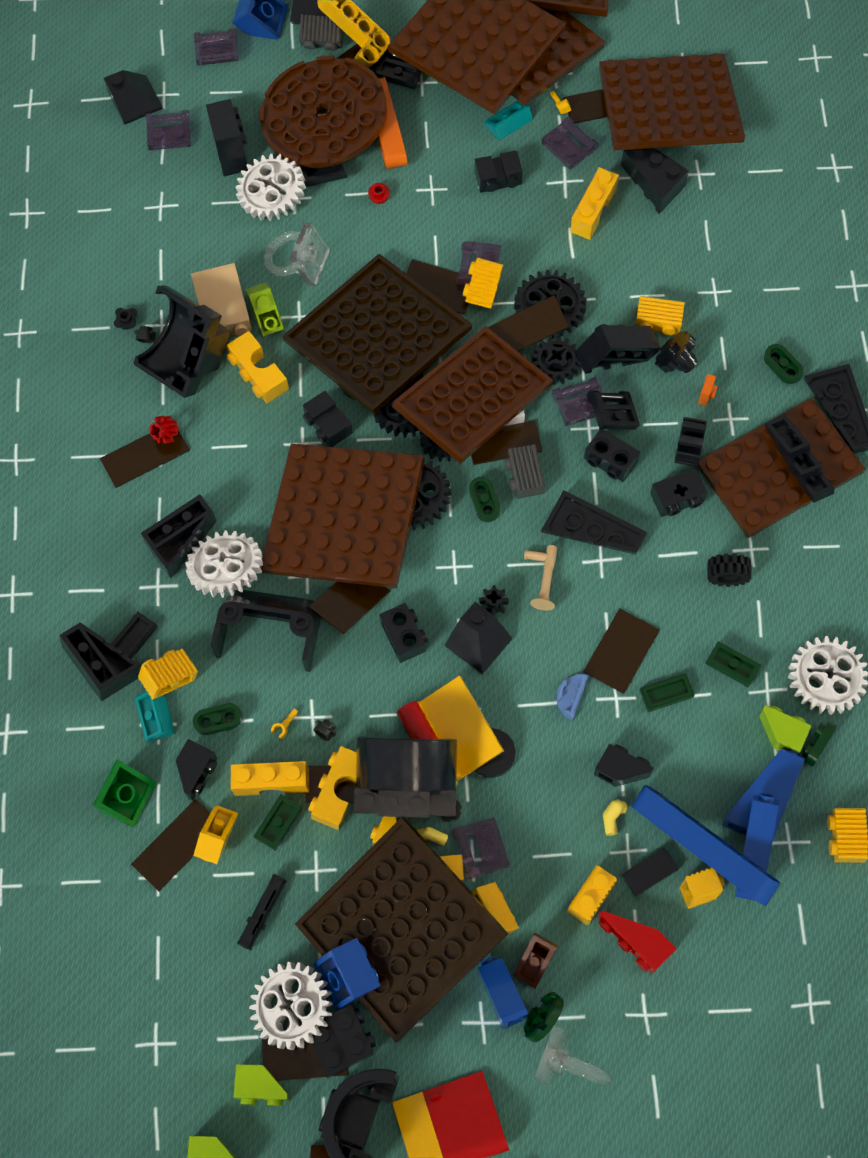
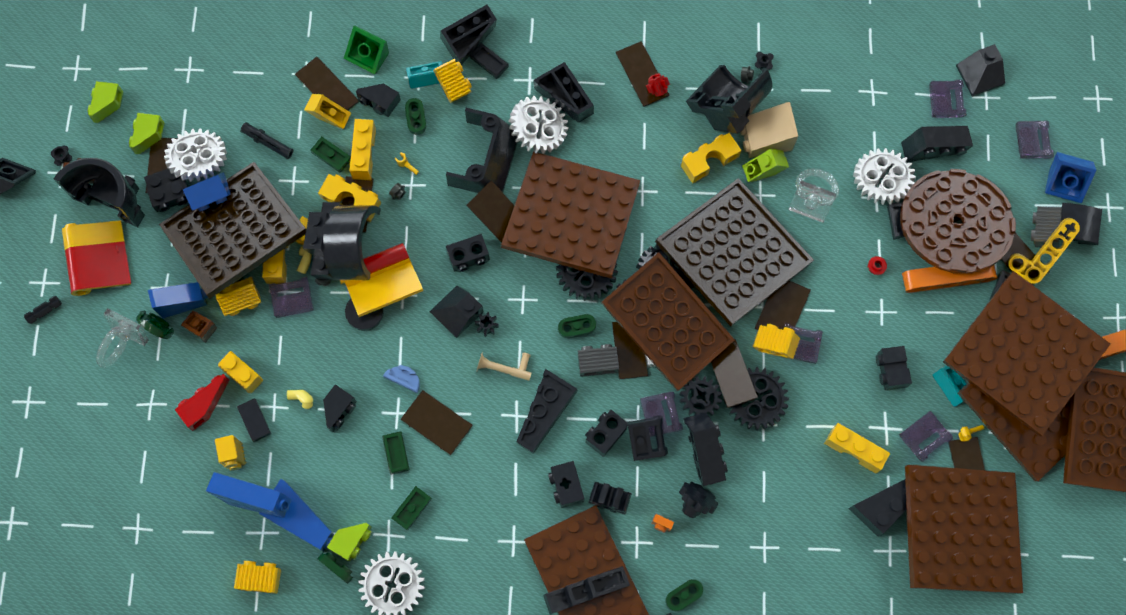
camera: 90 degrees right, 5 degrees up
black brick [302,391,353,447] -> none
blue beam [631,785,781,906] -> none
yellow brick [635,296,685,336] -> none
black tyre [707,553,751,587] -> none

